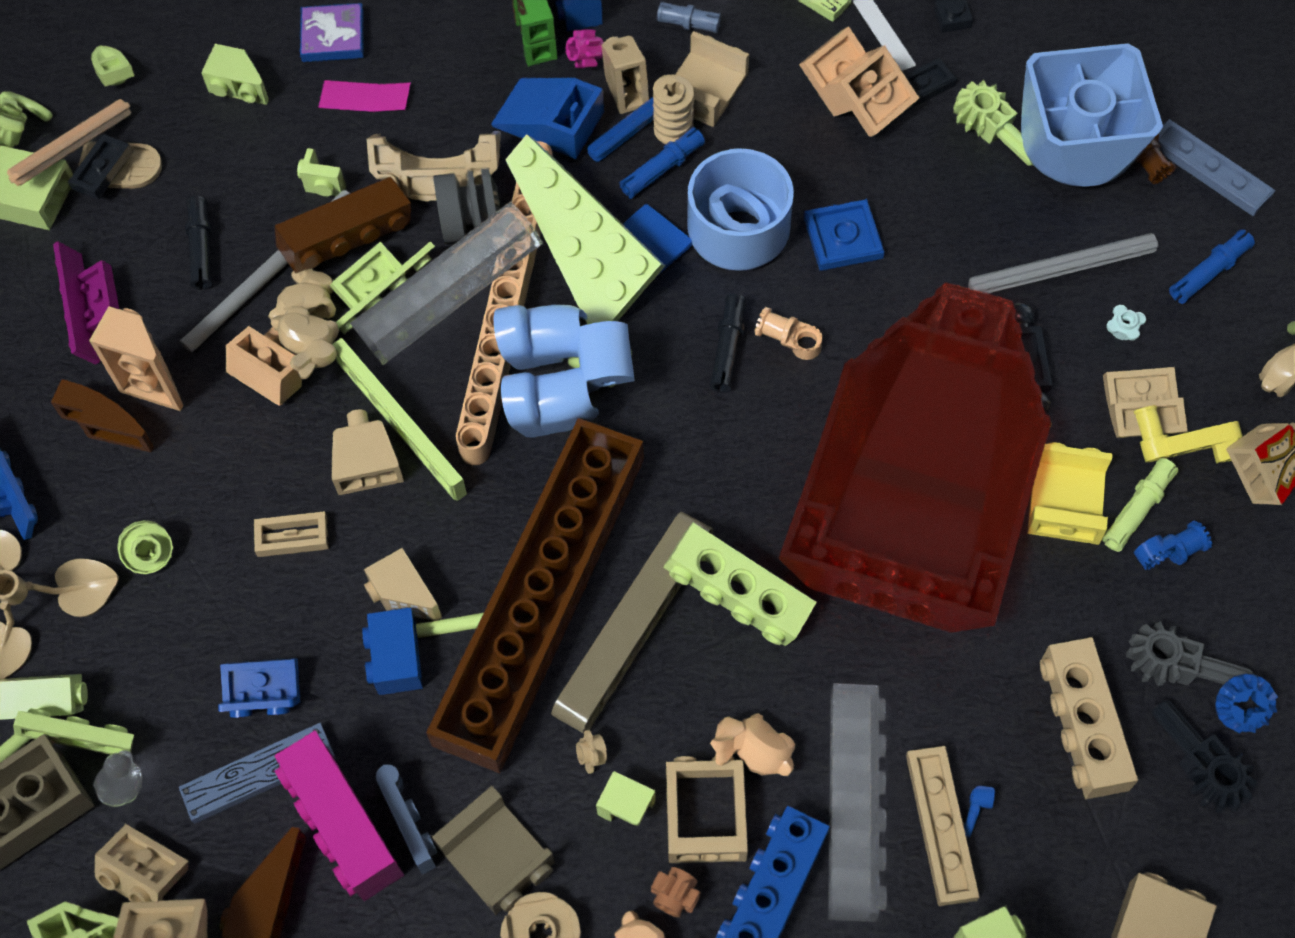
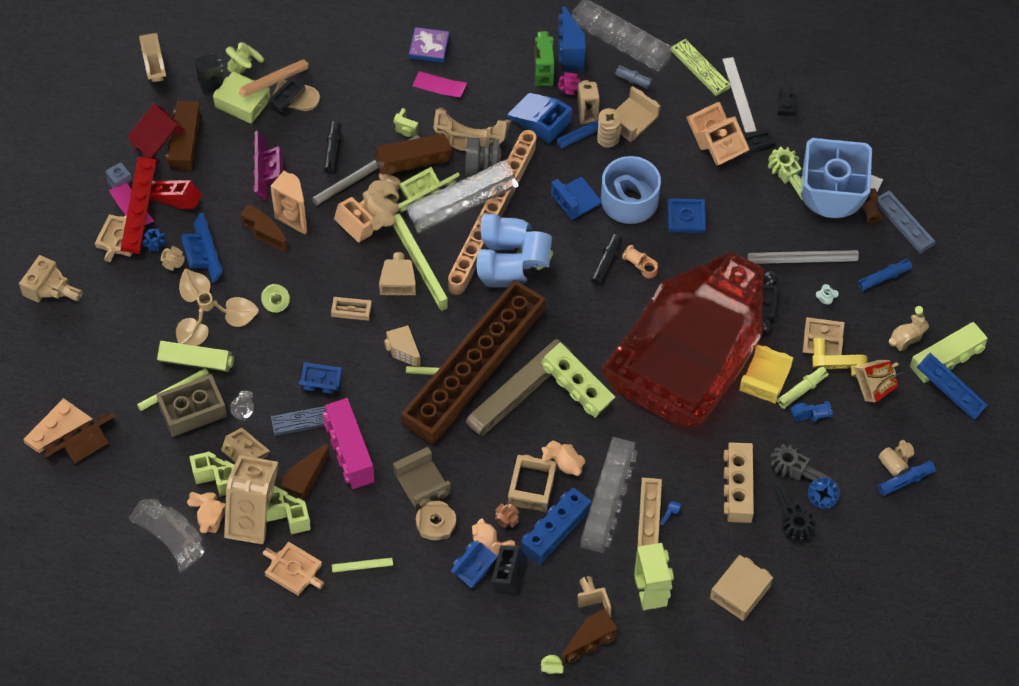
camera: 10 degrees right, 5 degrees down
yellowish green plate [13,708,134,758] -> none
yellowish green plate [91,46,134,87] -> none
yellowish green slope [201,44,269,105] -> none
blue brick [362,607,423,695] -> none
sand blue plate [376,765,438,875] -> none
yellowish green wing [506,134,665,325] -> none
tan plate [576,730,607,774] -> none
yellowish green panel [596,771,655,826] -> none
blue pin [619,127,705,199] -> none

